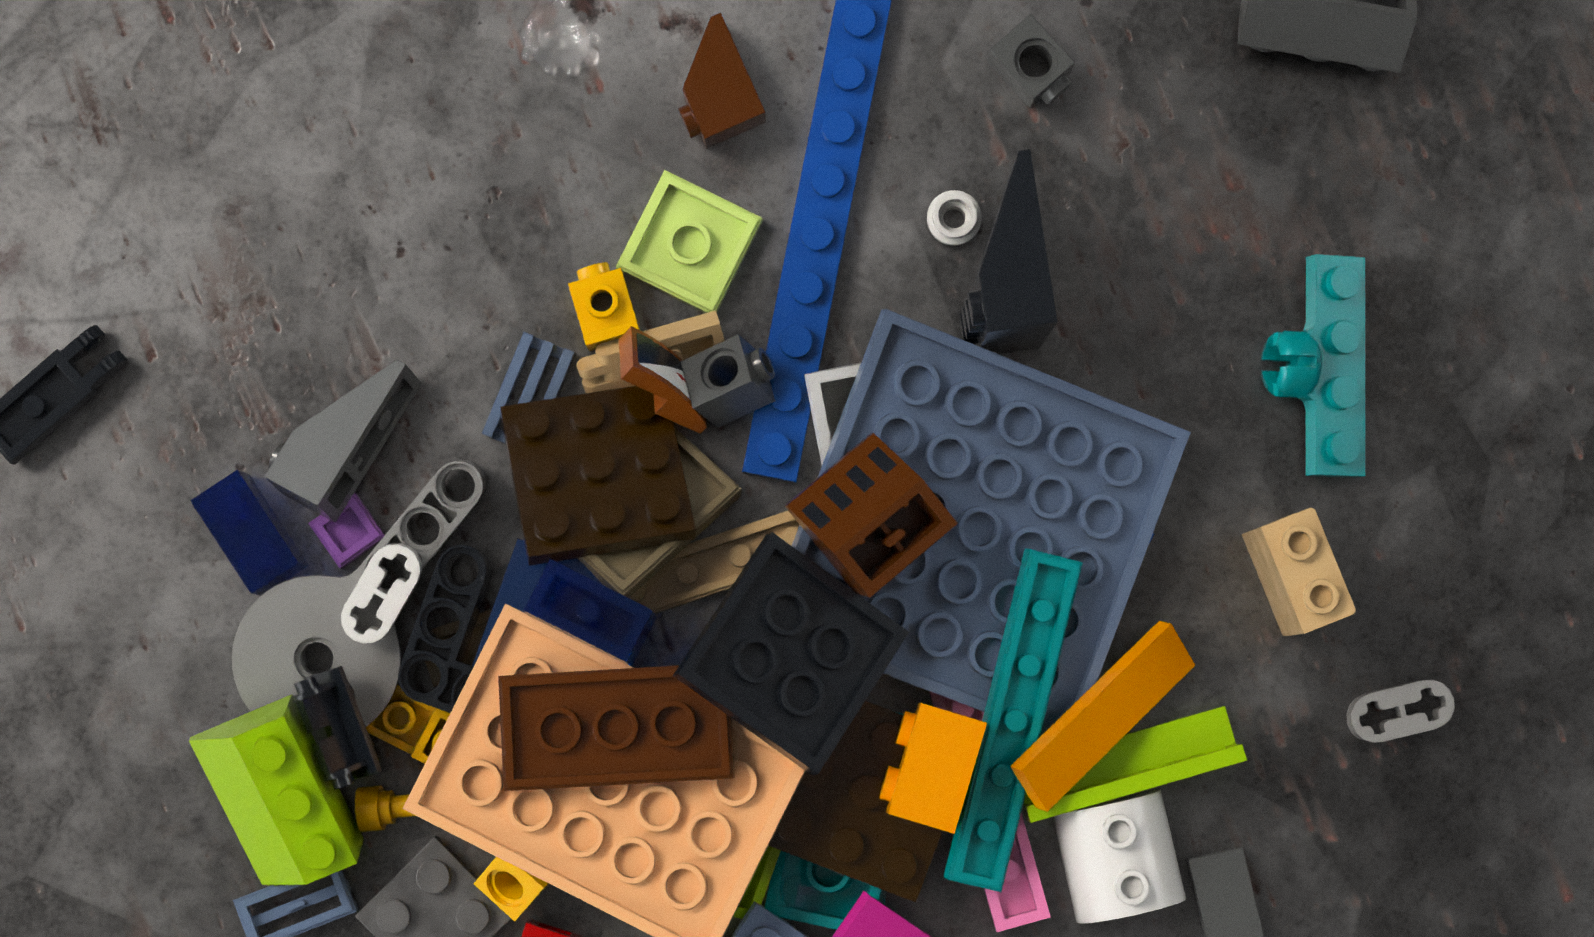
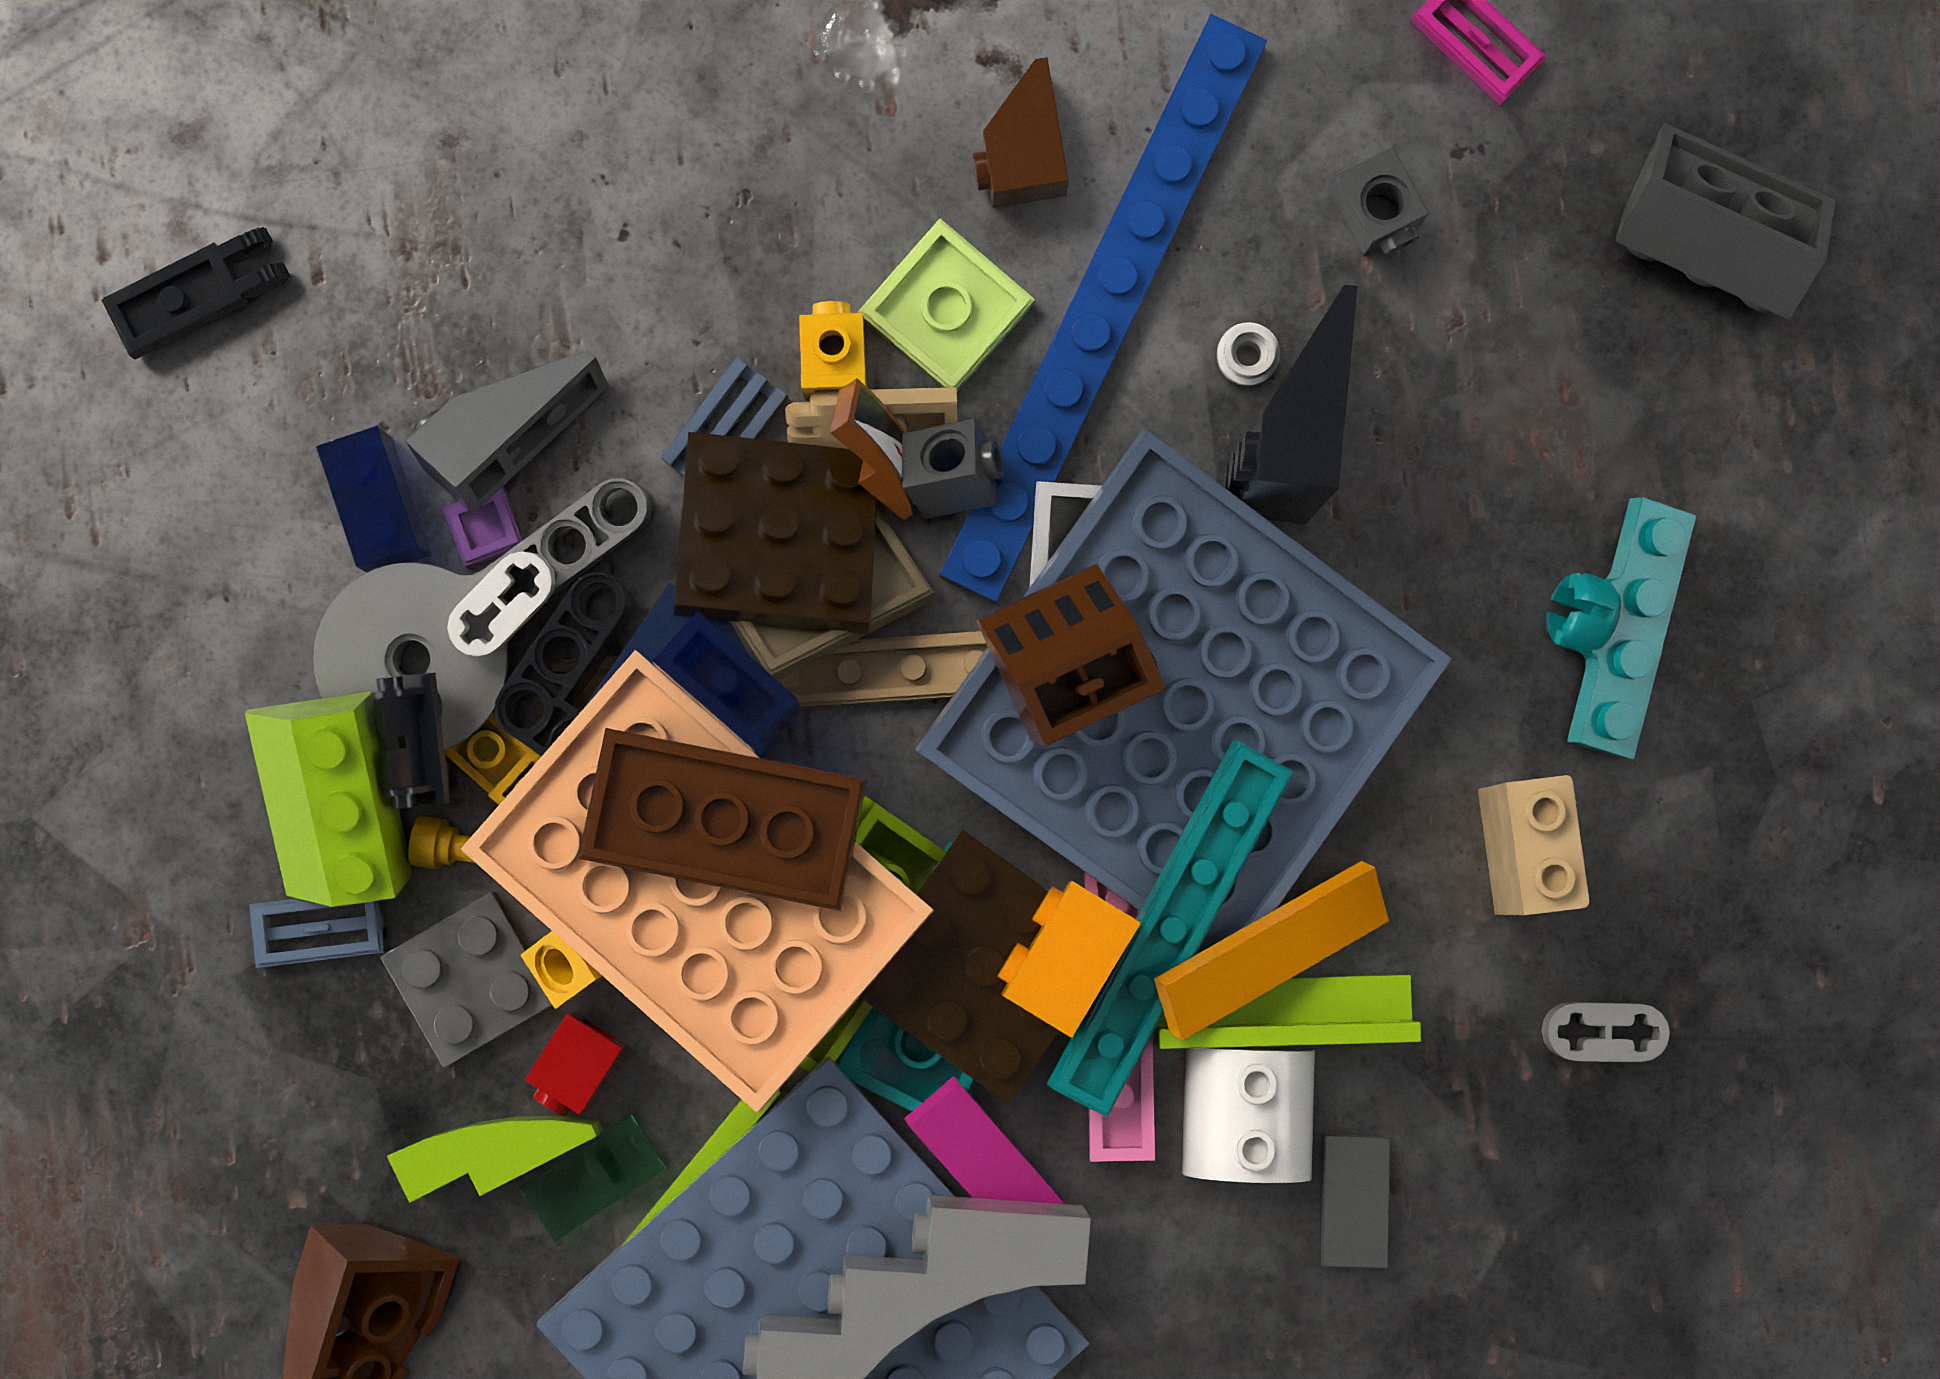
camera: 10 degrees right, 0 degrees up
black plate [673,532,909,775] -> none

